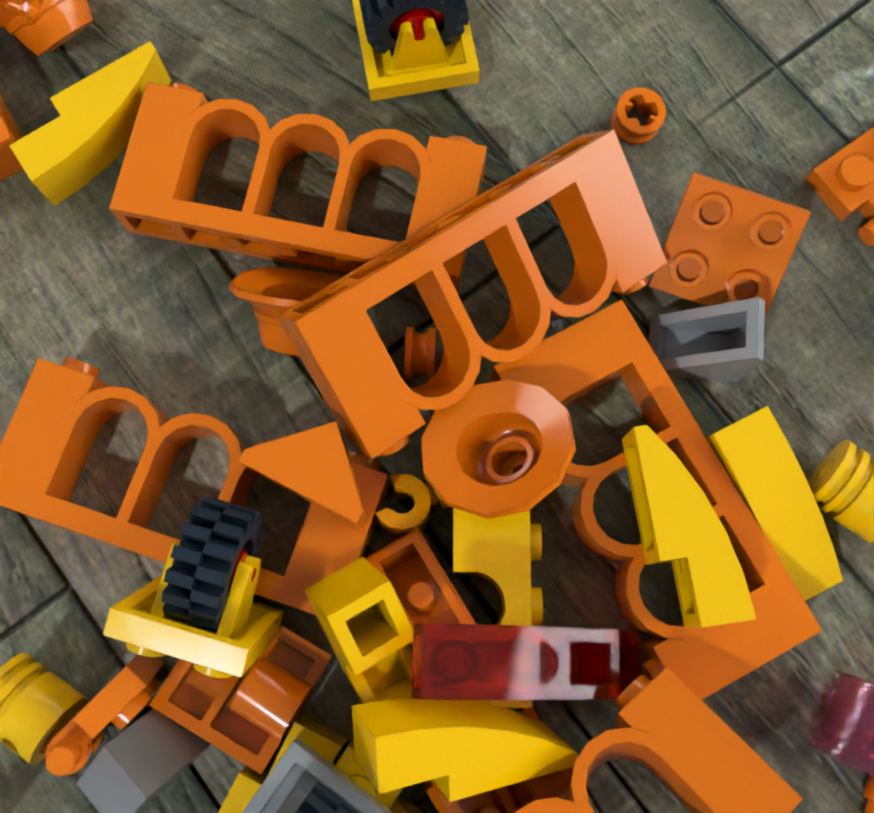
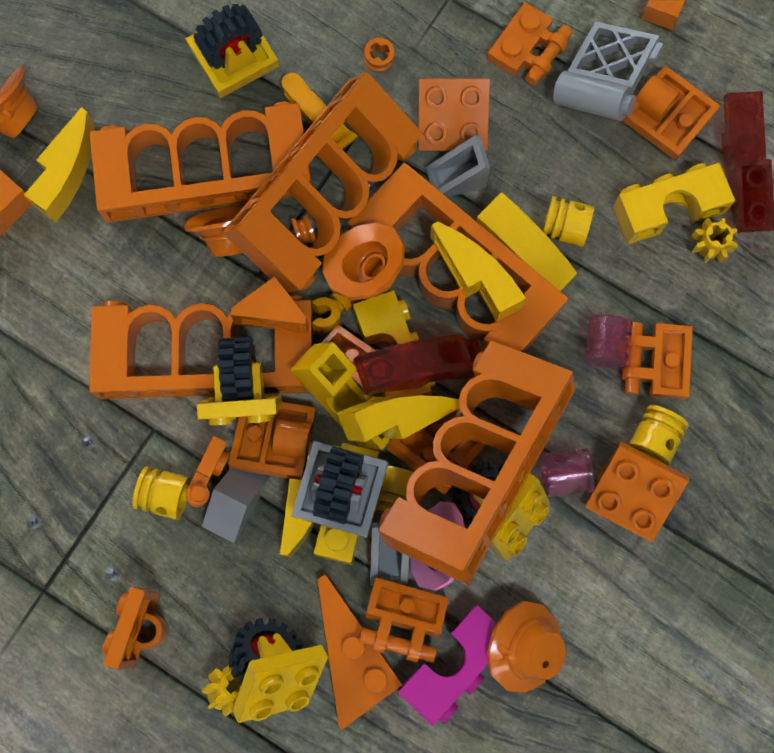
camera: 20 degrees left, 0 degrees up
none -> light orange piece [281,73,358,149]

